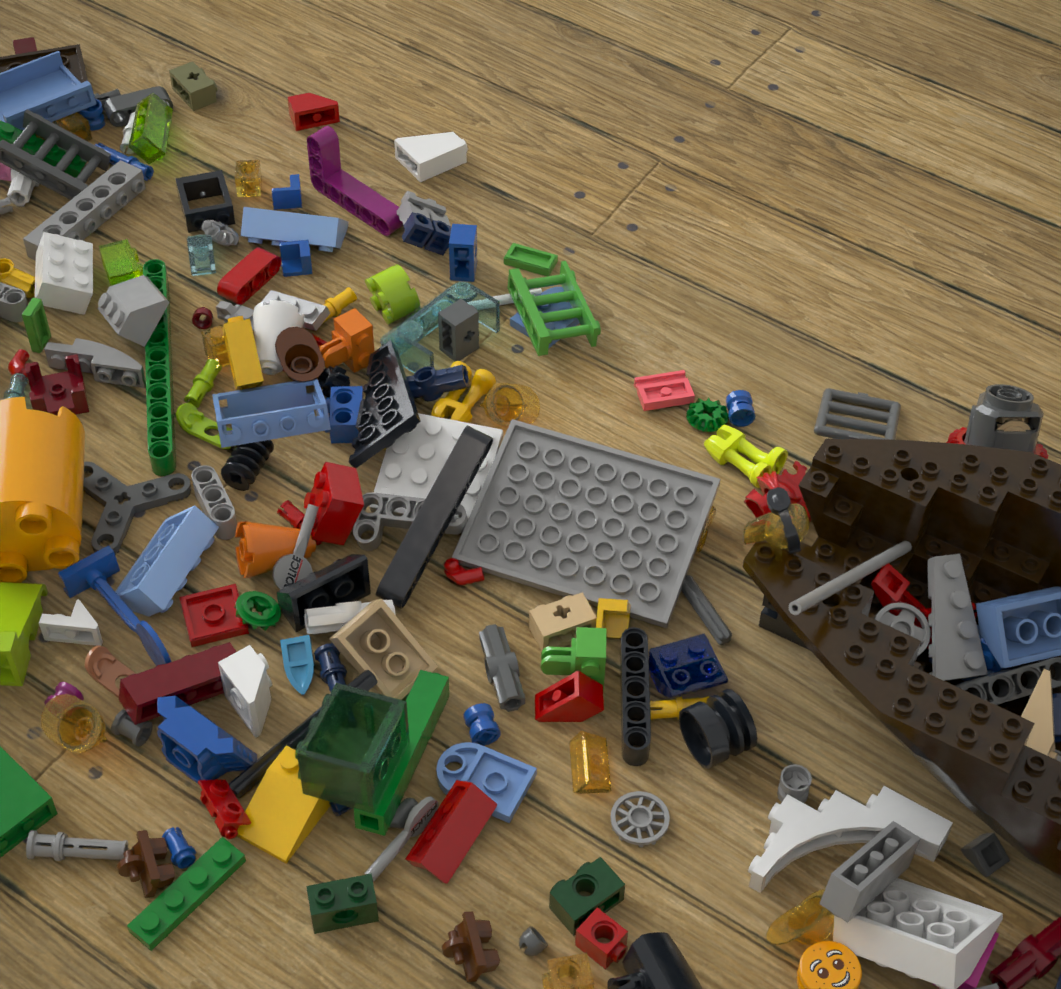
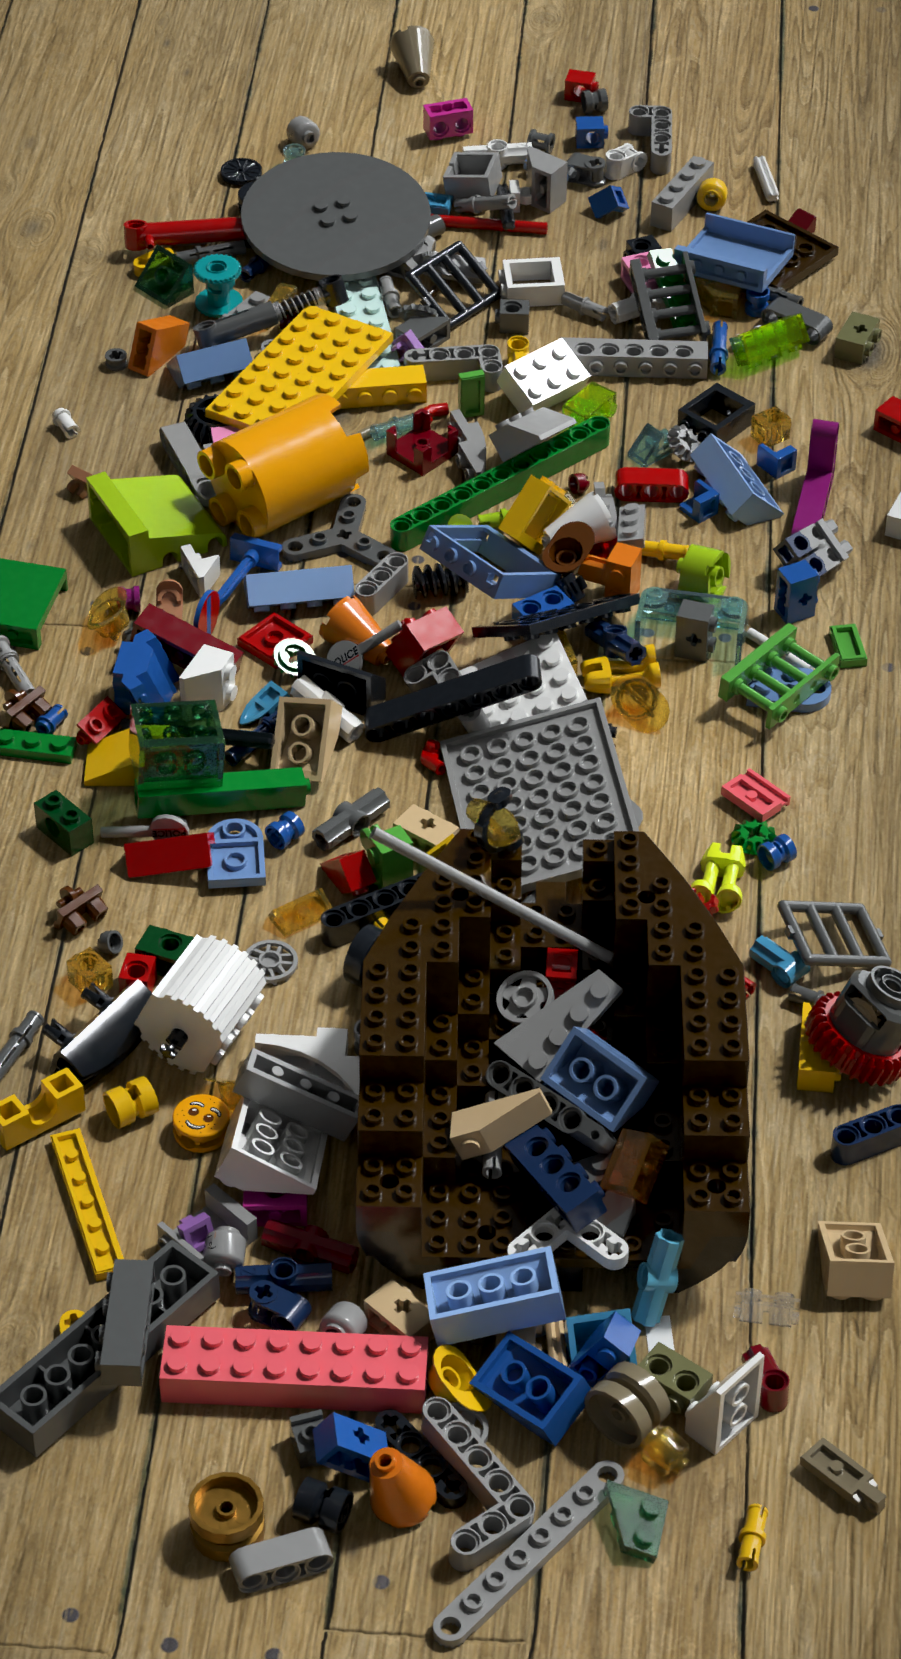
camera: 60 degrees right, 5 degrees down
none -> white piece [134,934,267,1075]

